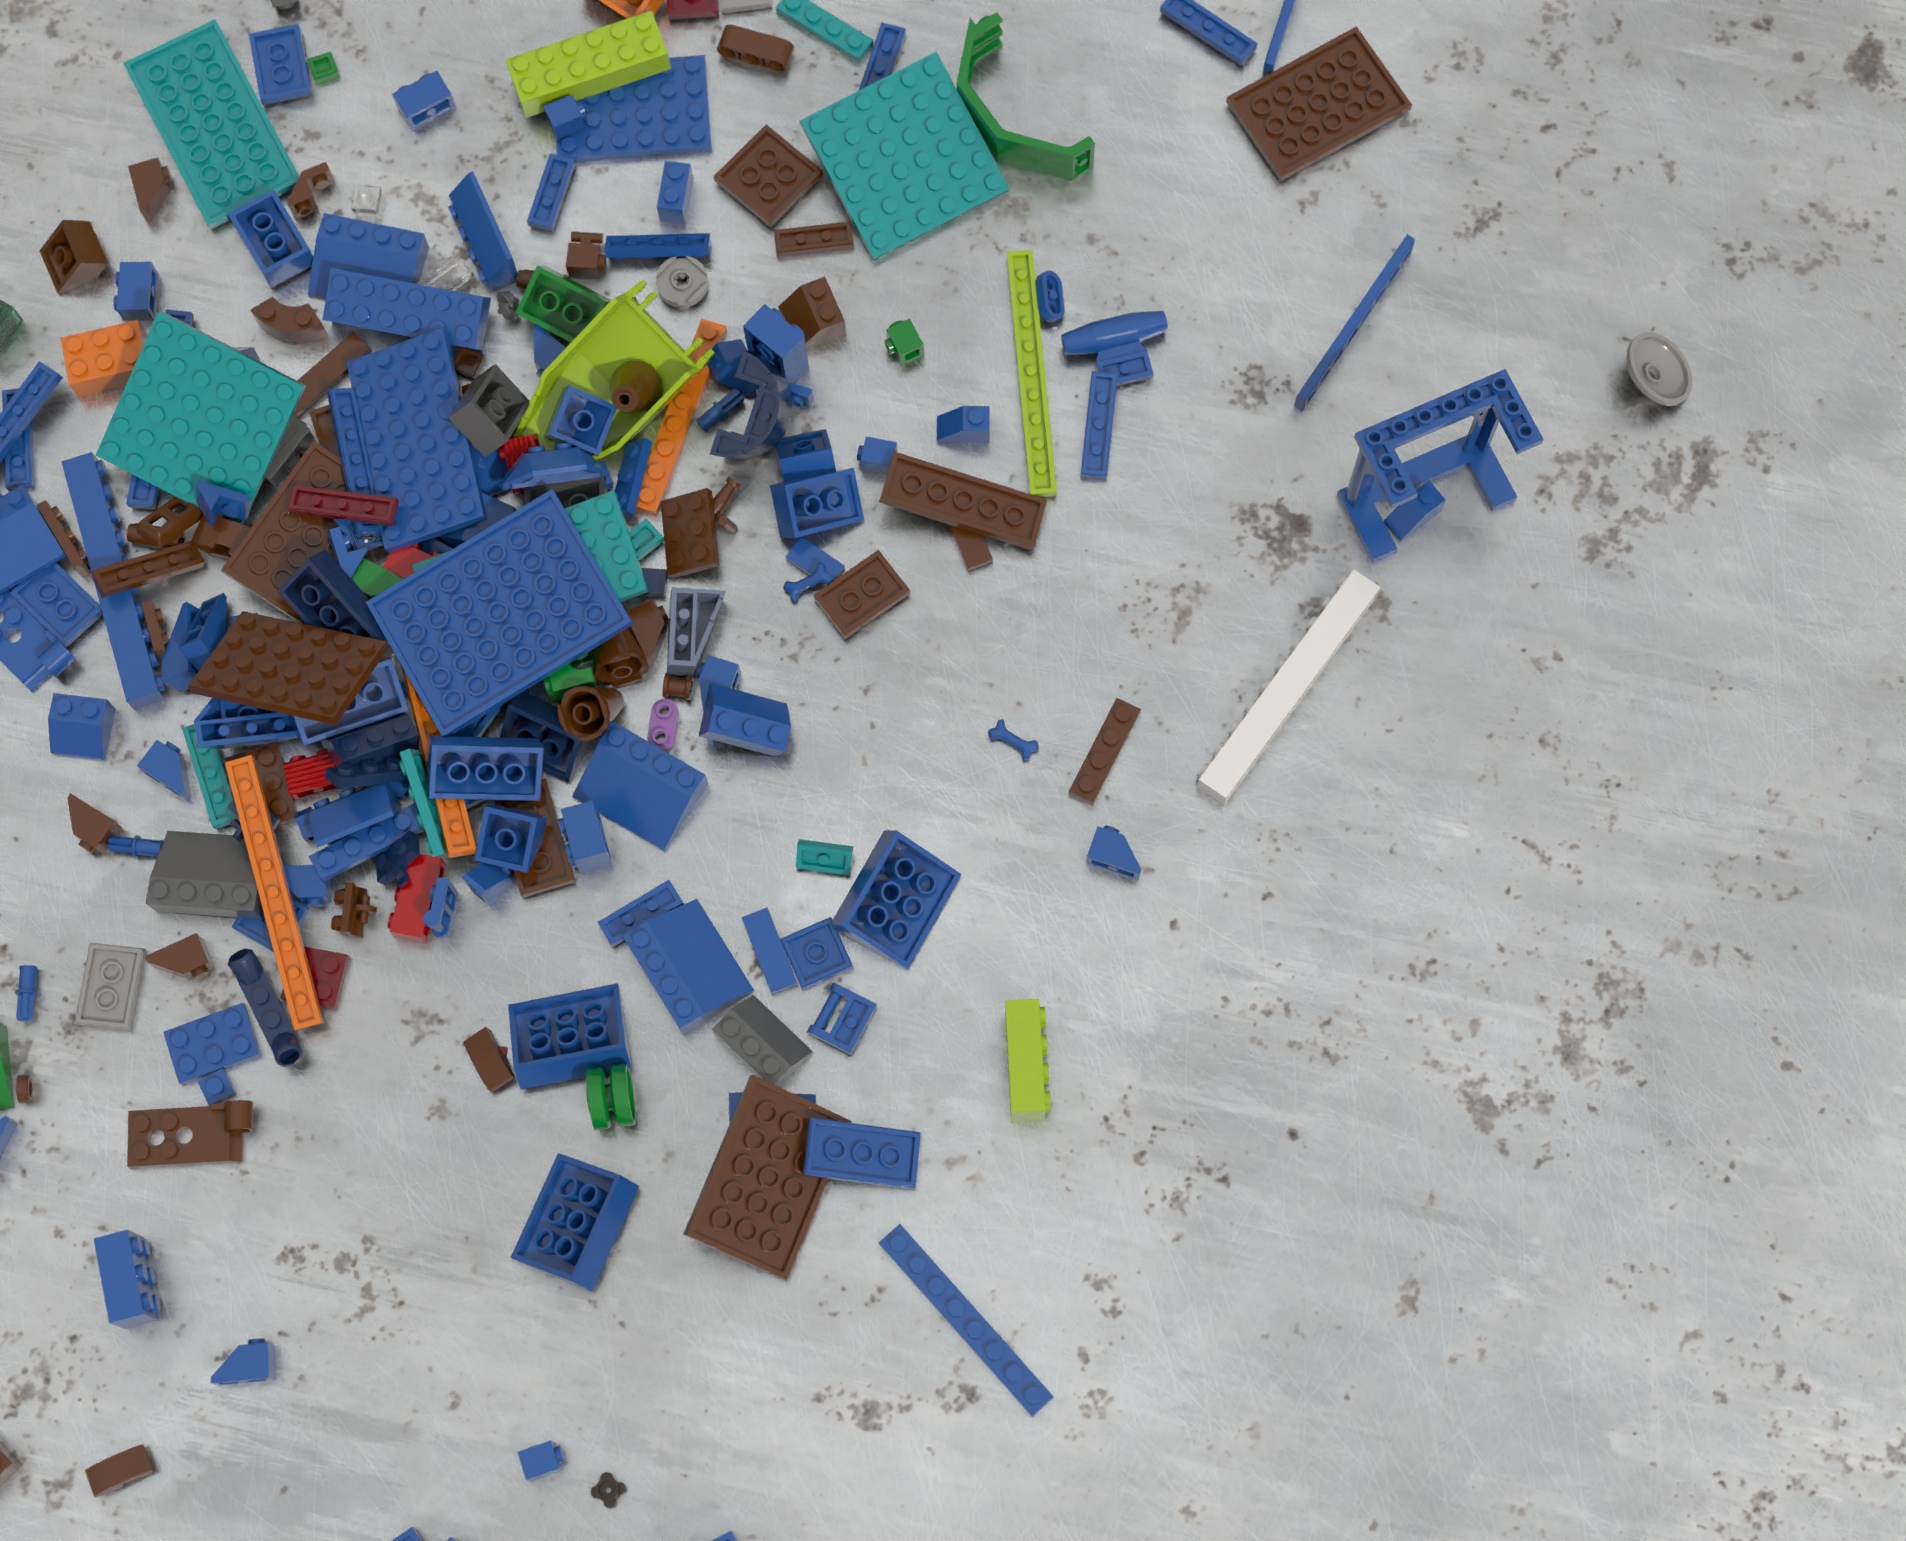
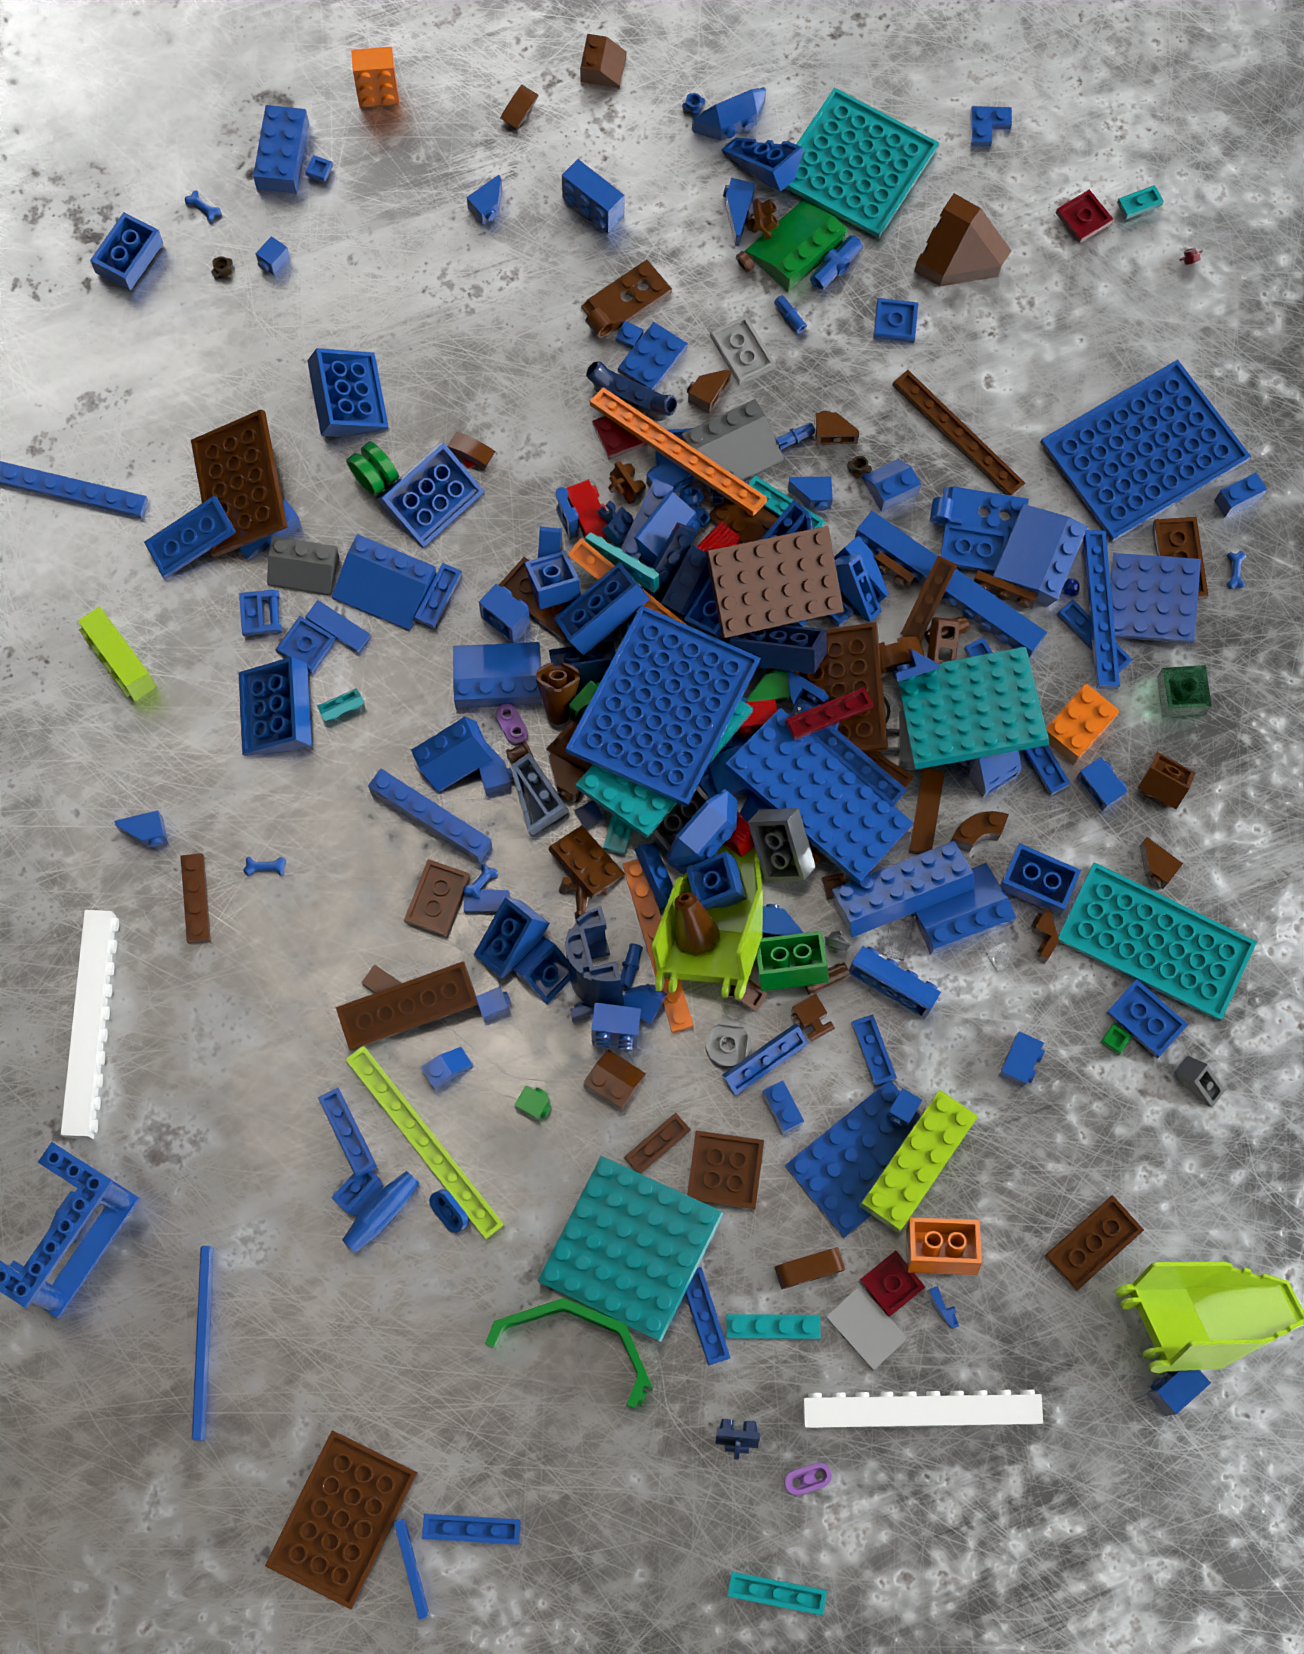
camera: 140 degrees right, 0 degrees up
none -> blue brick [368,768,492,864]
none -> blue hat [679,487,705,507]
none -> dark brown plate [847,456,872,478]

